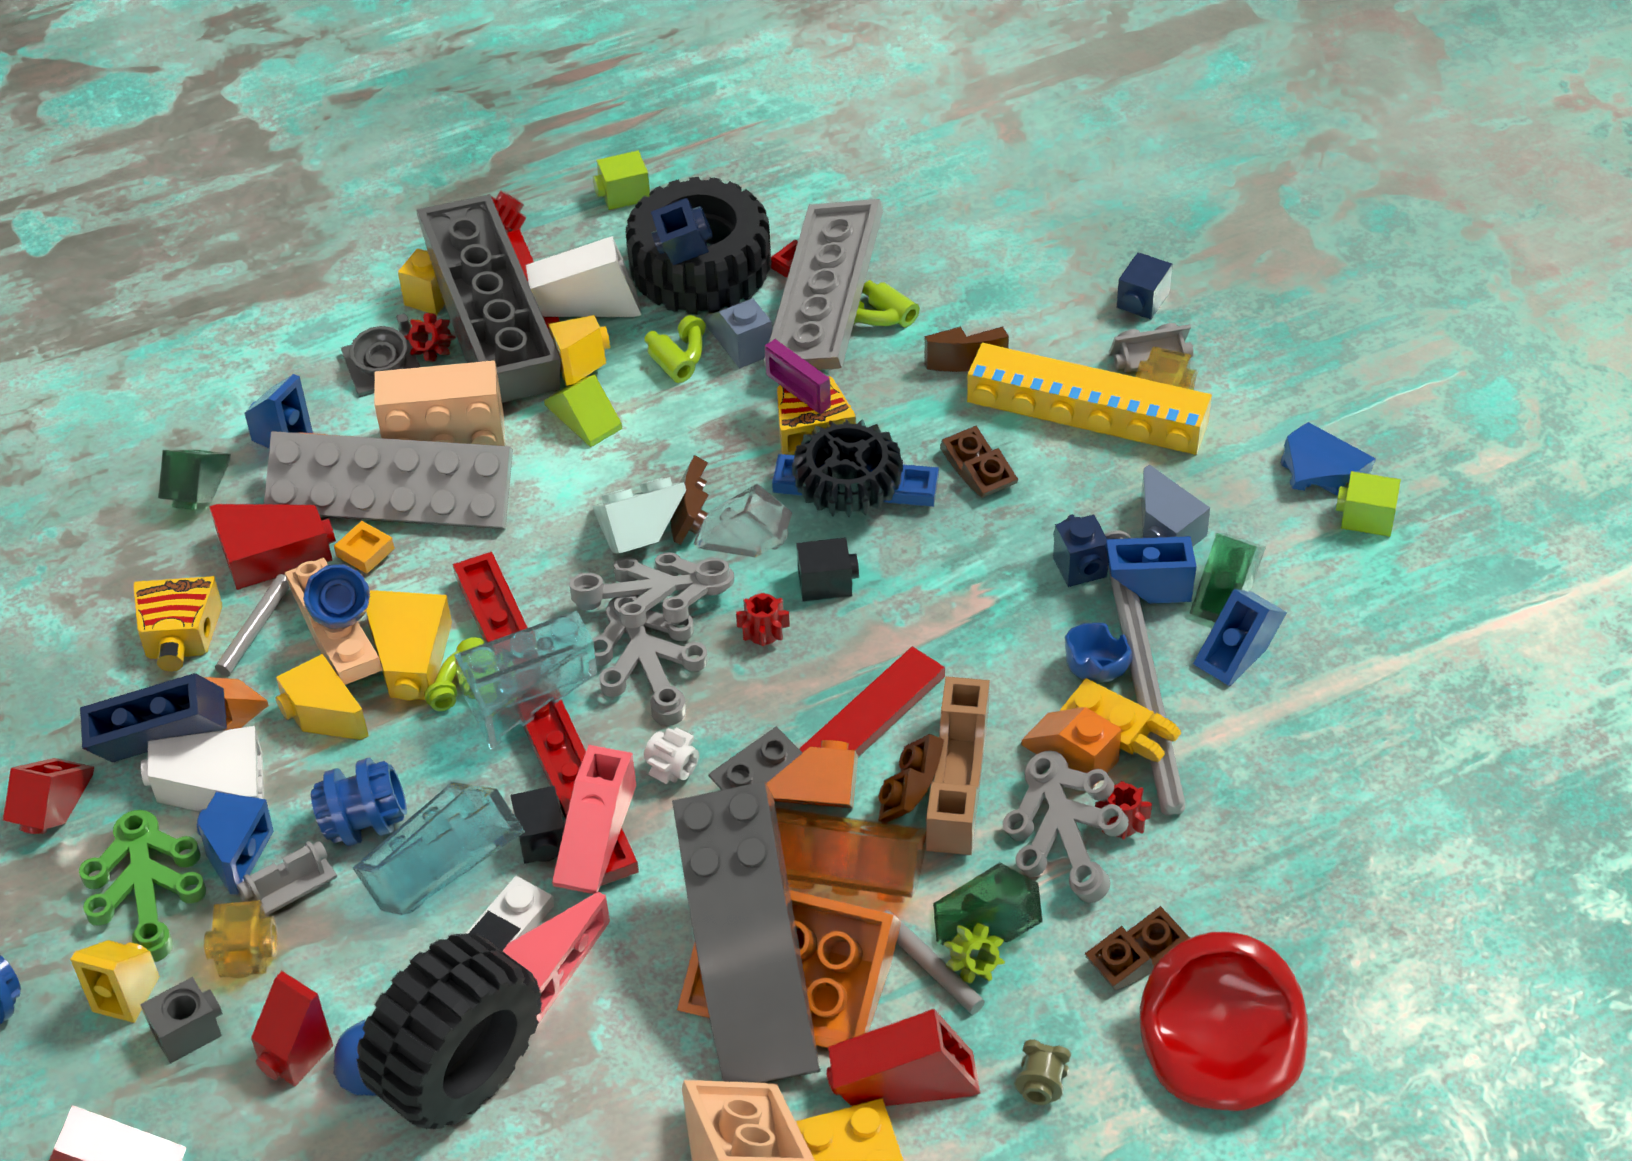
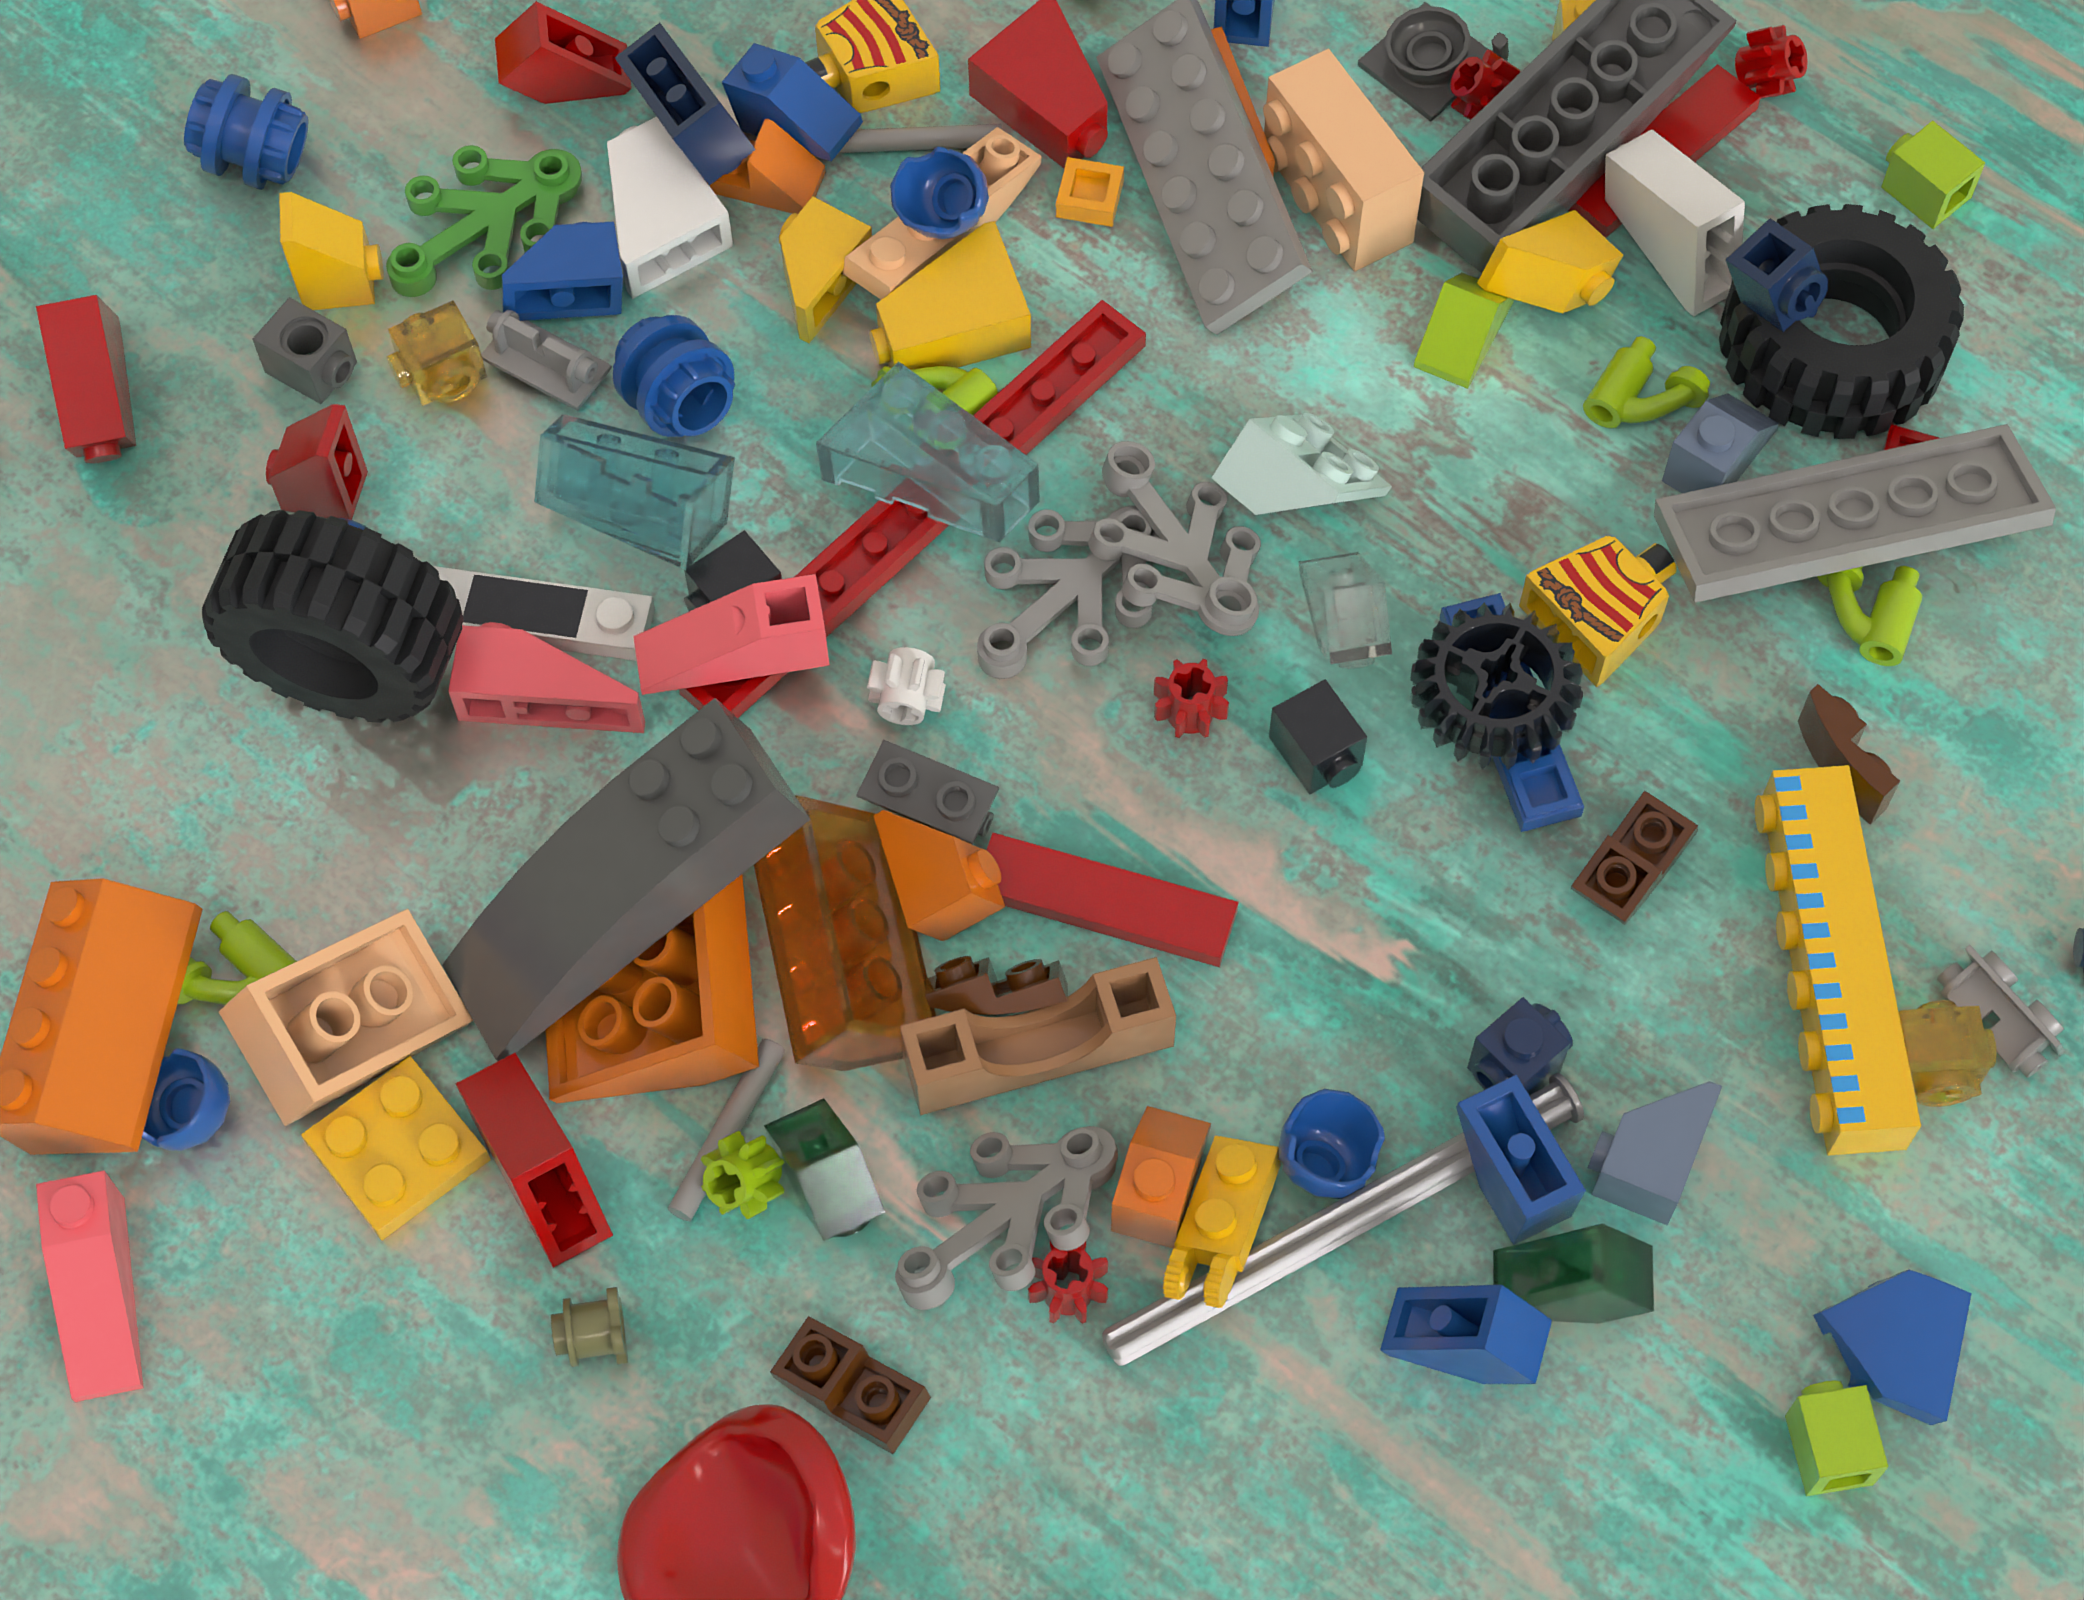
camera: 65 degrees right, 15 degrees up
reddish brown slope [670,455,709,545] -> none
magenta tile [765,339,831,414] -> none
none -> blue slope [722,43,863,162]

